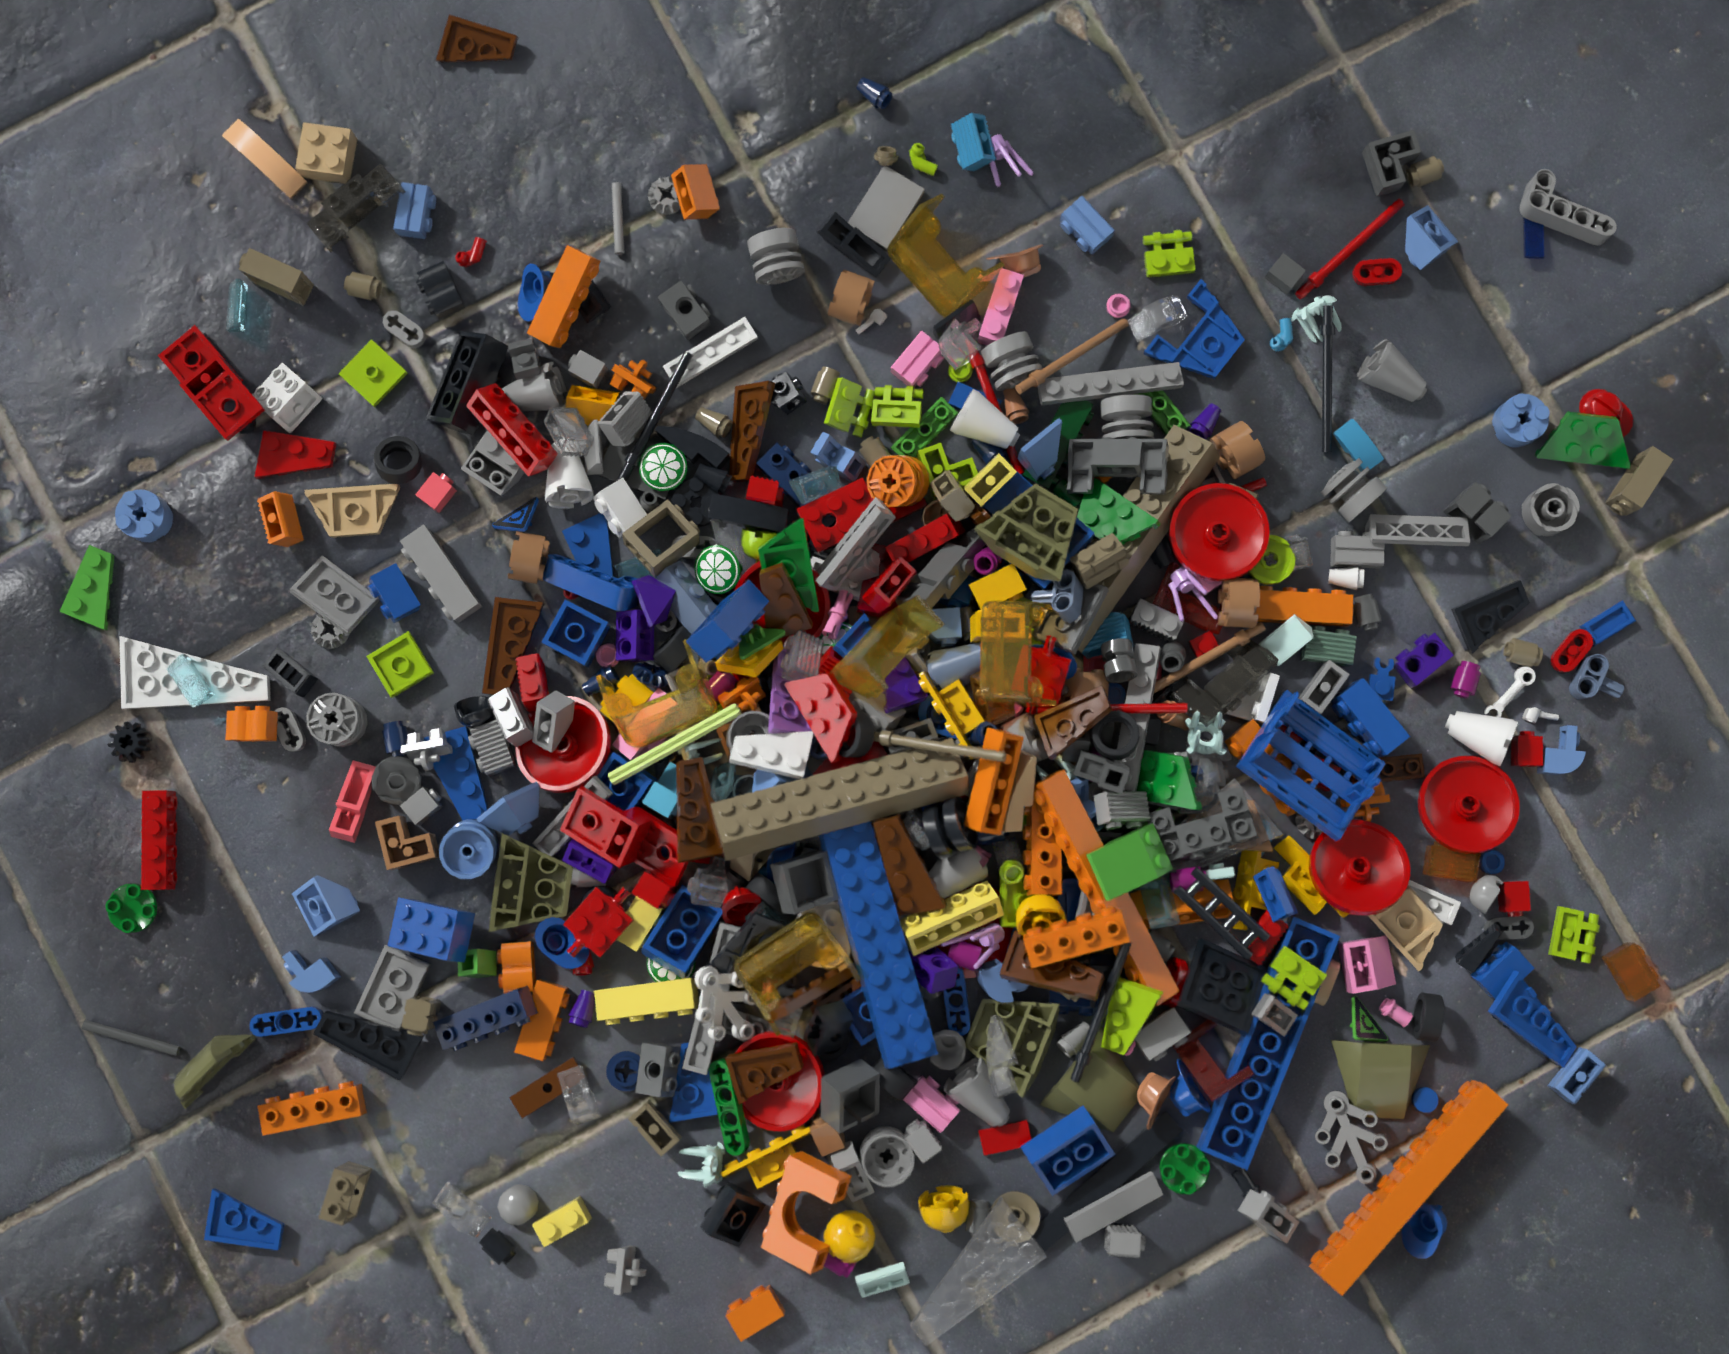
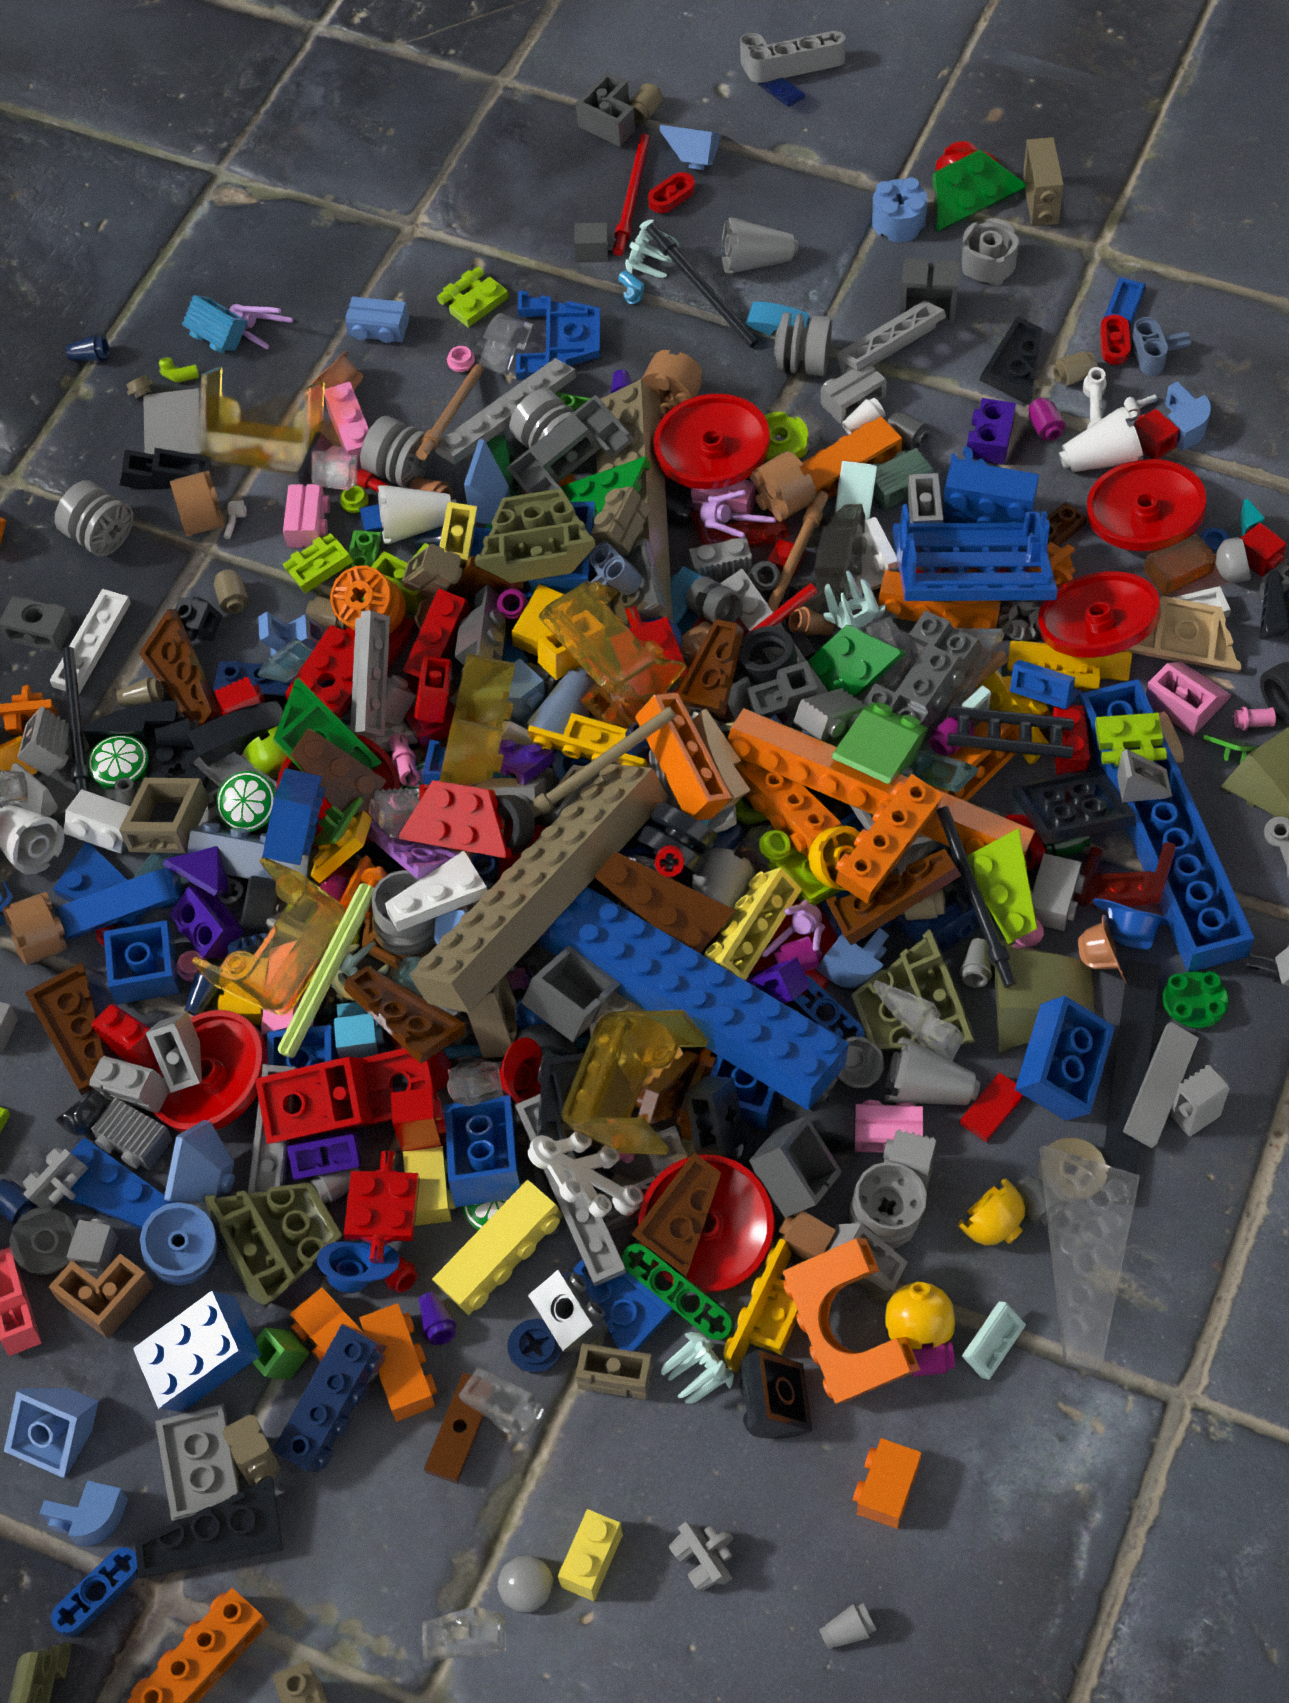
camera: 35 degrees left, 25 degrees down
black brick [479,1228,516,1265] -> none
lime plate [824,377,875,438] -> none
none -> red bush [655,845,685,877]
none -> teal slope [1240,498,1265,537]

